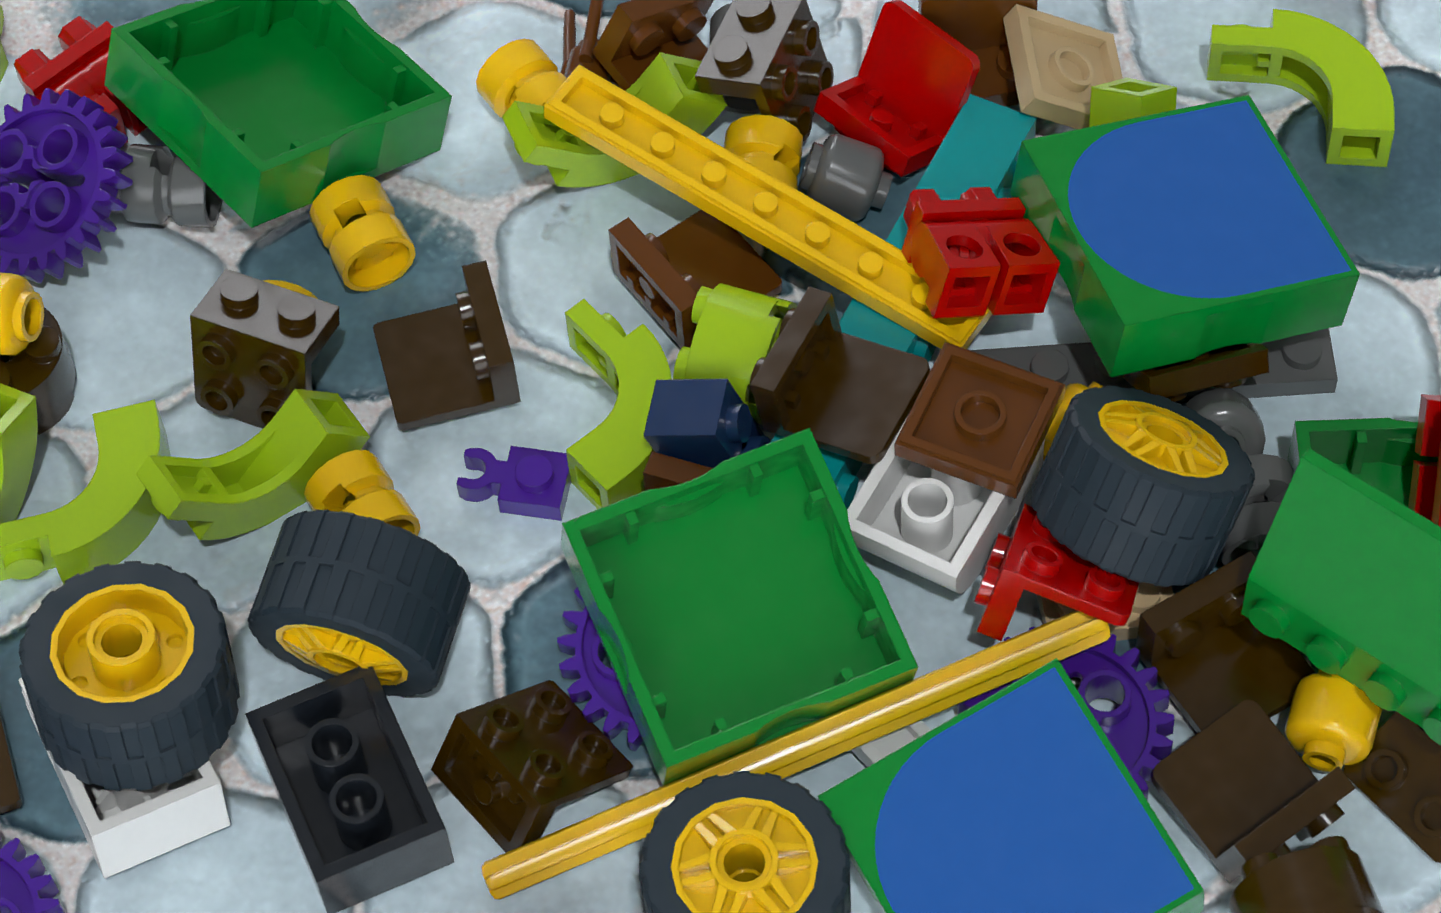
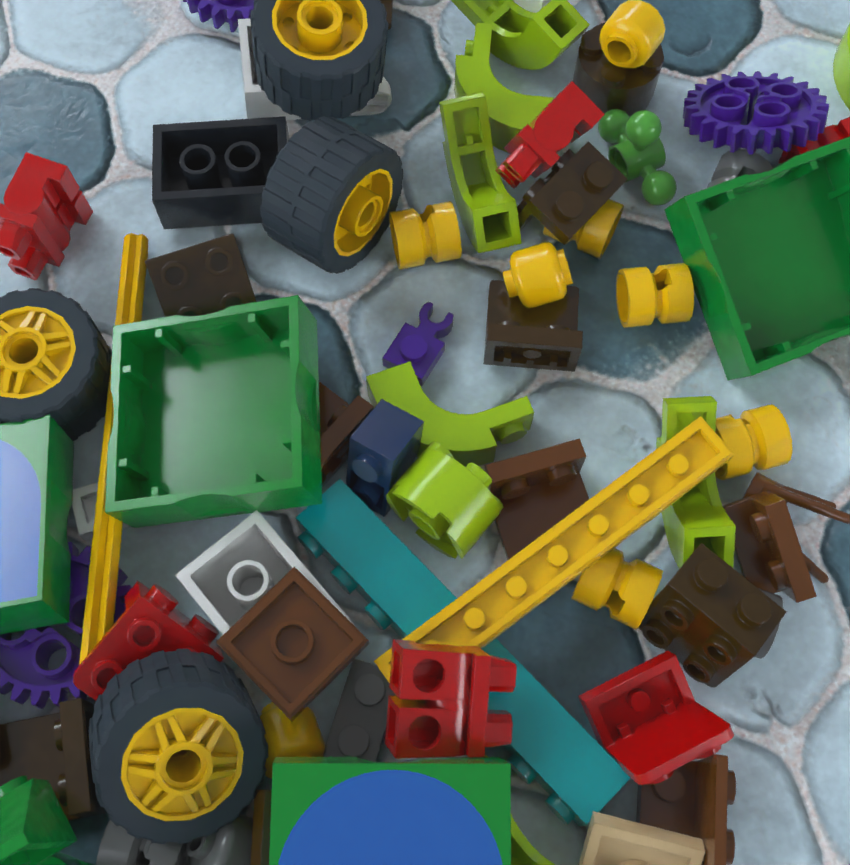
camera: 105 degrees right, 10 degrees up
dark brown bracket [750,286,930,464] -> none
dark grey head [799,134,893,221] -> none
none -> red hips [495,81,605,189]
none -> yellow head [503,242,573,308]
none -> bright green piece [598,109,677,206]

